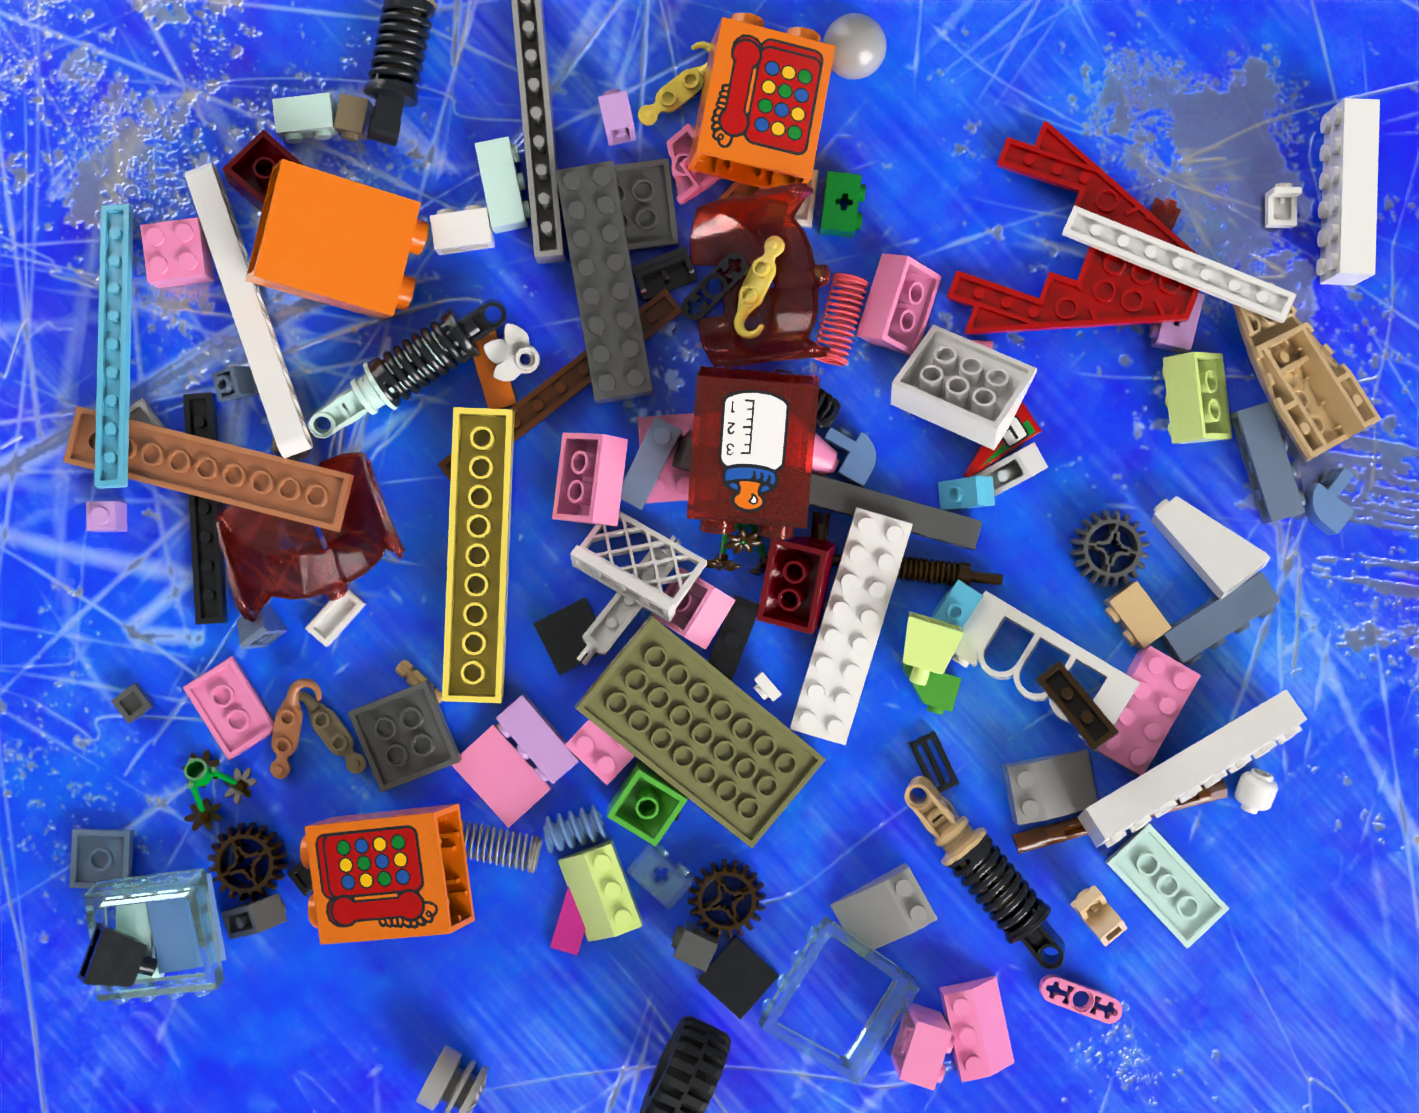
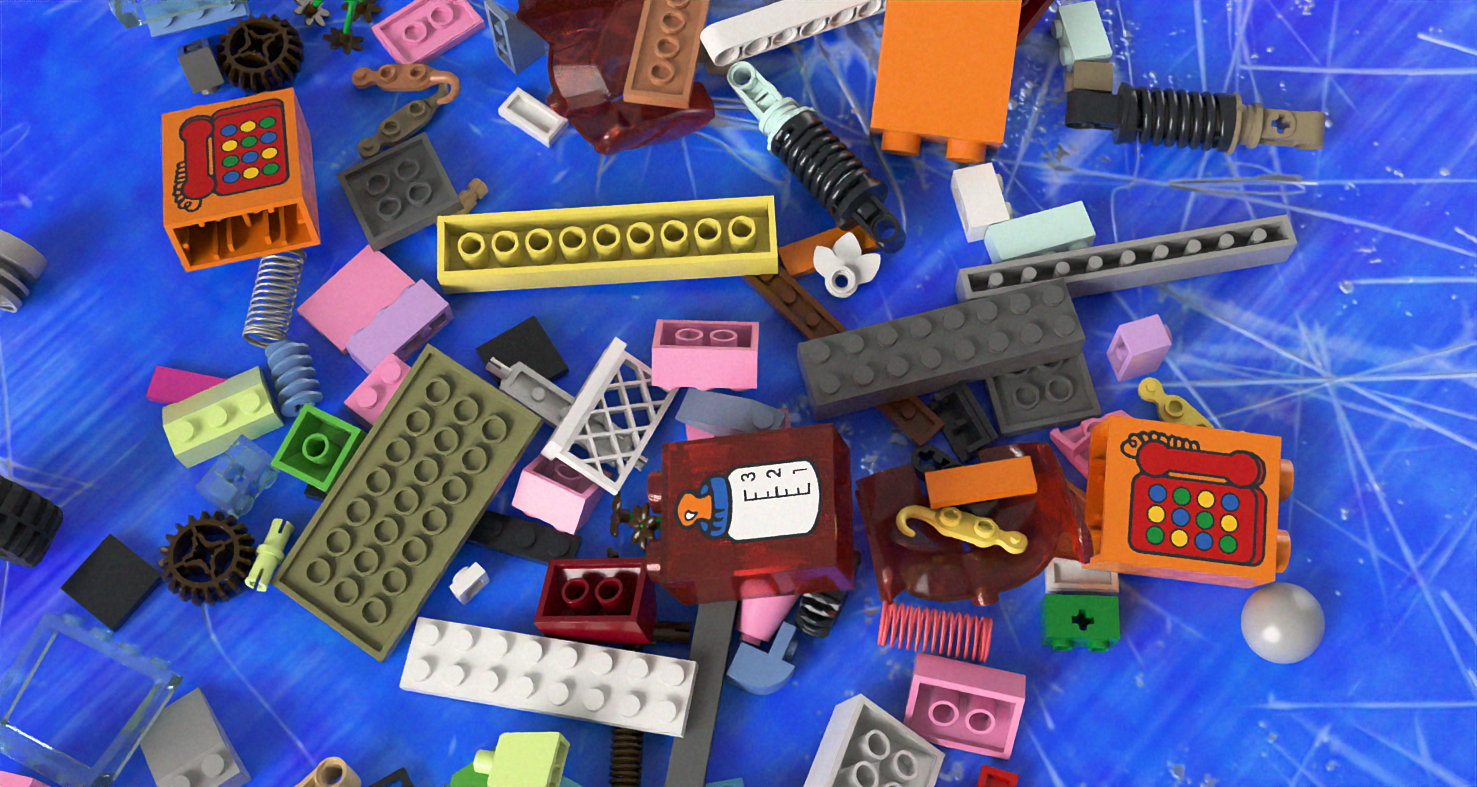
camera: 85 degrees right, 20 degrees down
dark grey brick [671,920,718,972] -> none
none -> yellowish green pin [245,518,294,591]
none -> orange tile [924,456,1037,509]

